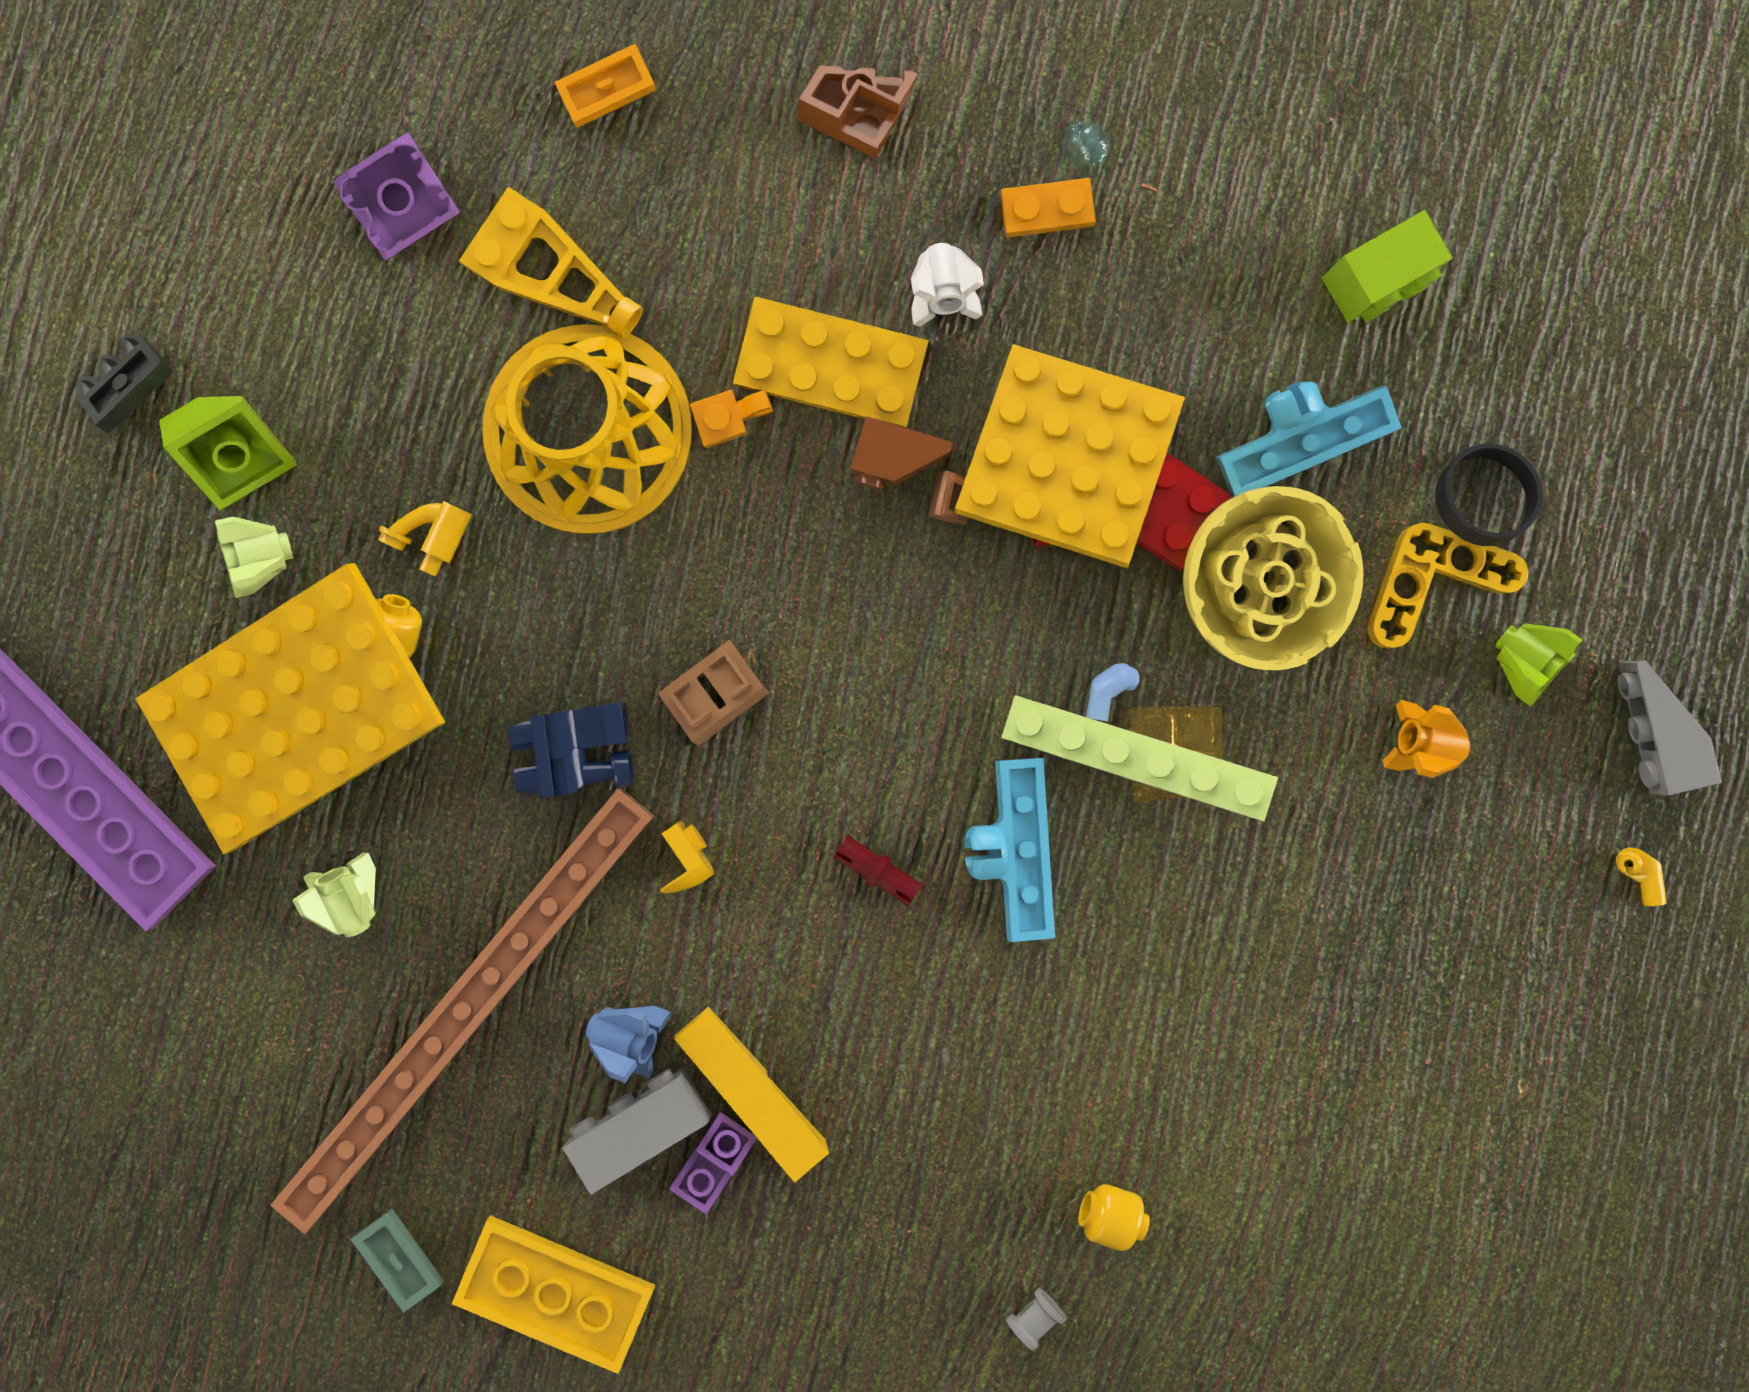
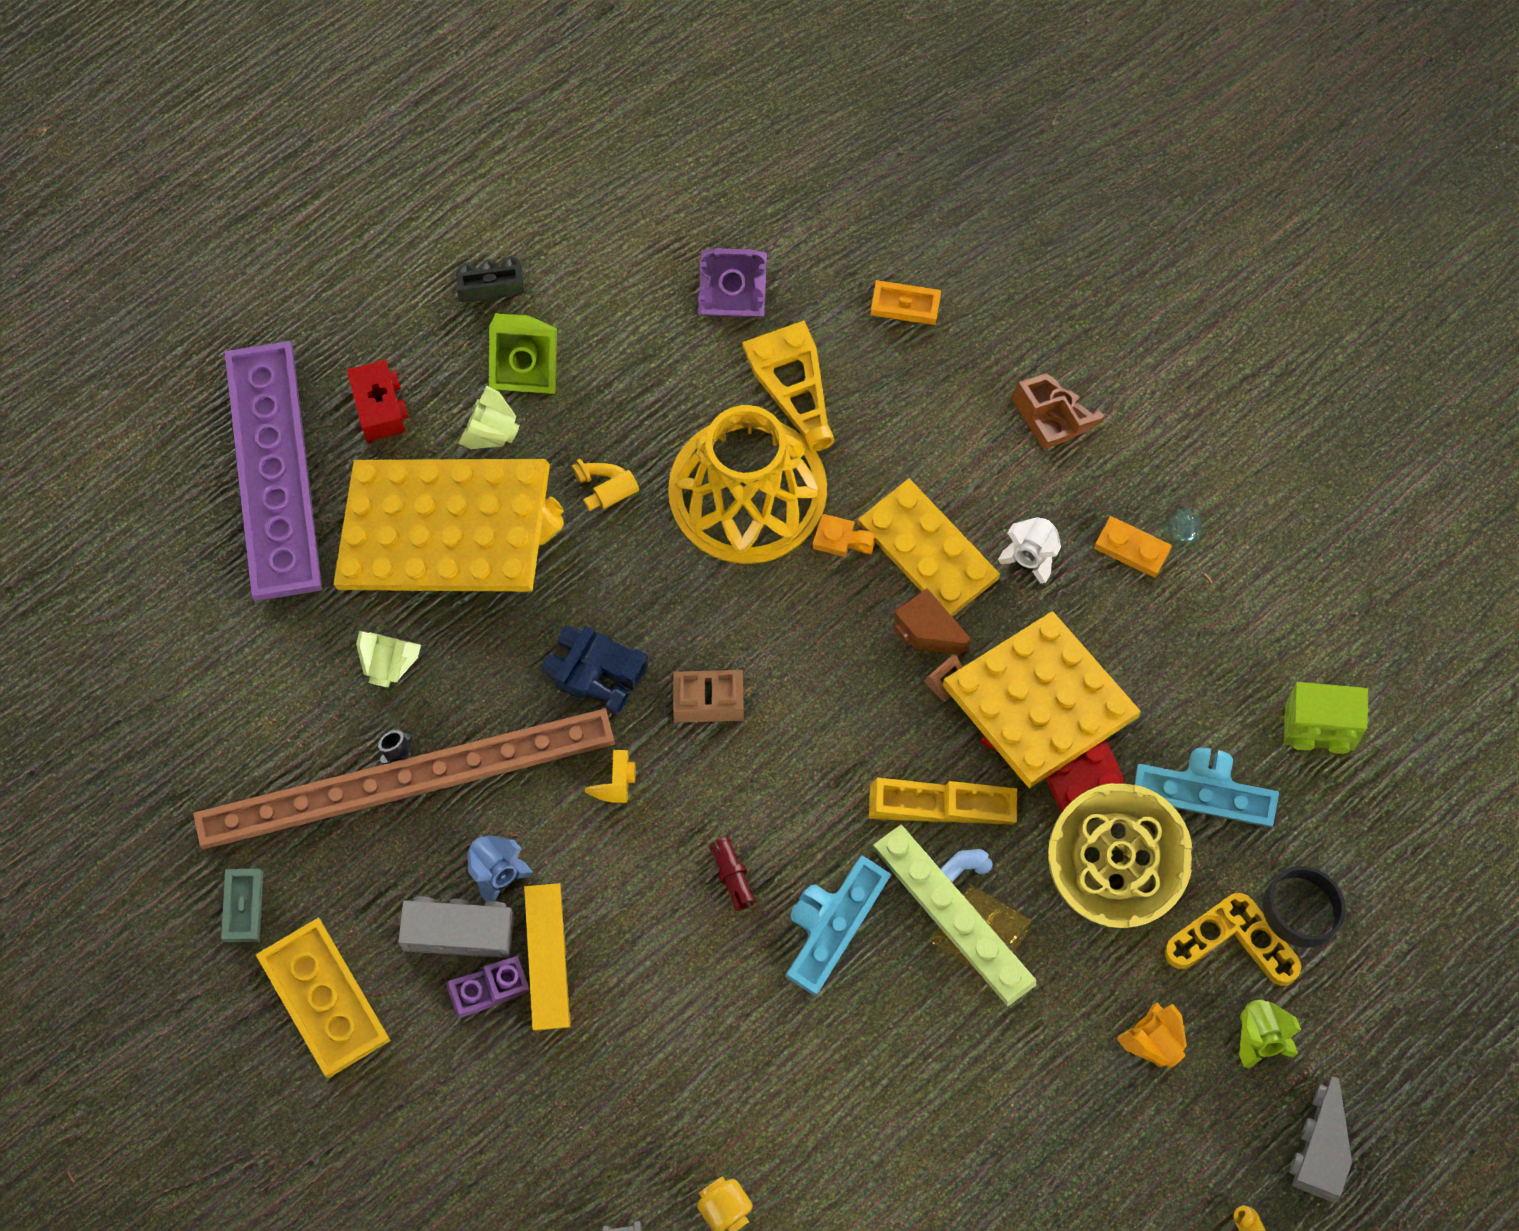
camera: 40 degrees right, 20 degrees down
none -> red brick [347,359,409,442]
none -> black plate [378,730,413,765]
none -> yellow slope [869,777,1017,825]

